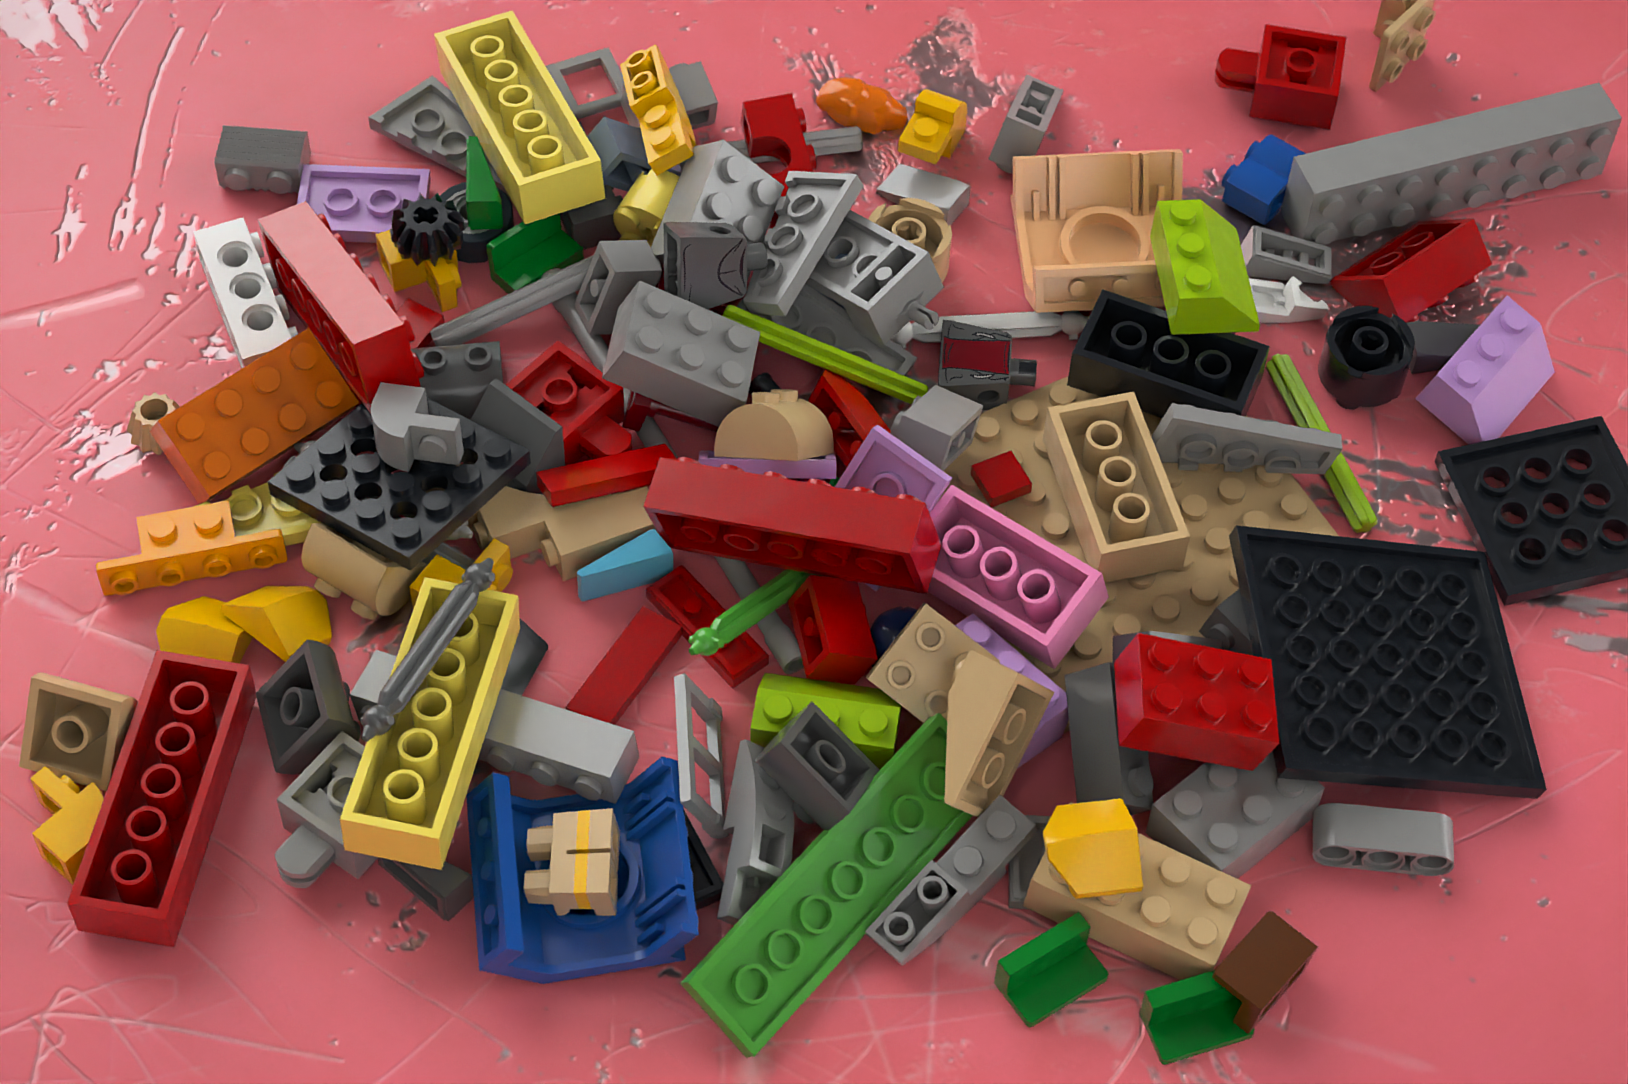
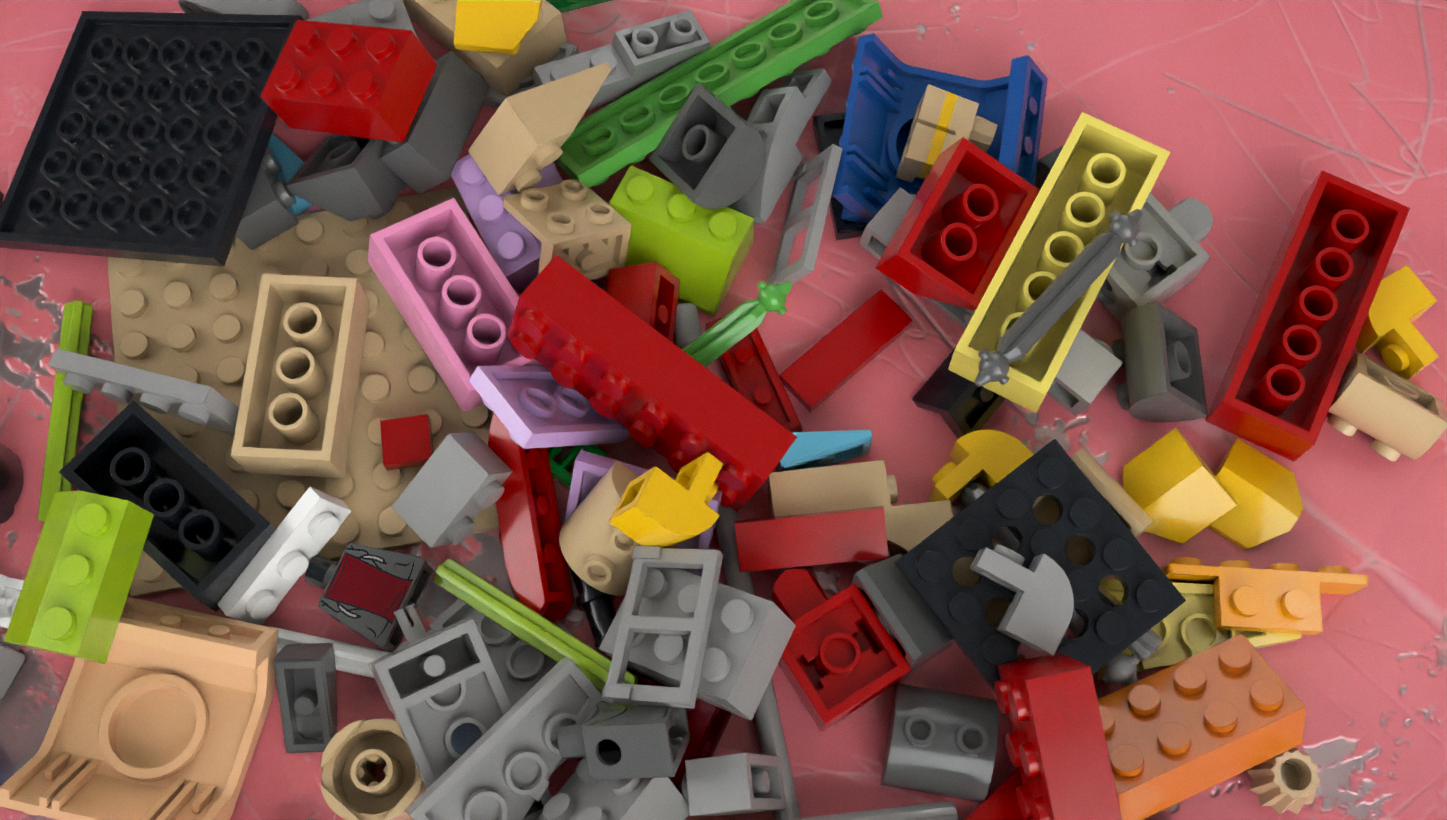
camera: 160 degrees left, 15 degrees up
none -> white plate [217,487,351,625]
none -> dark grey slope [273,643,338,753]
none -> light grey window [601,546,723,709]
none -> yellow brick [608,452,723,548]
none -> red slope [875,137,1040,310]

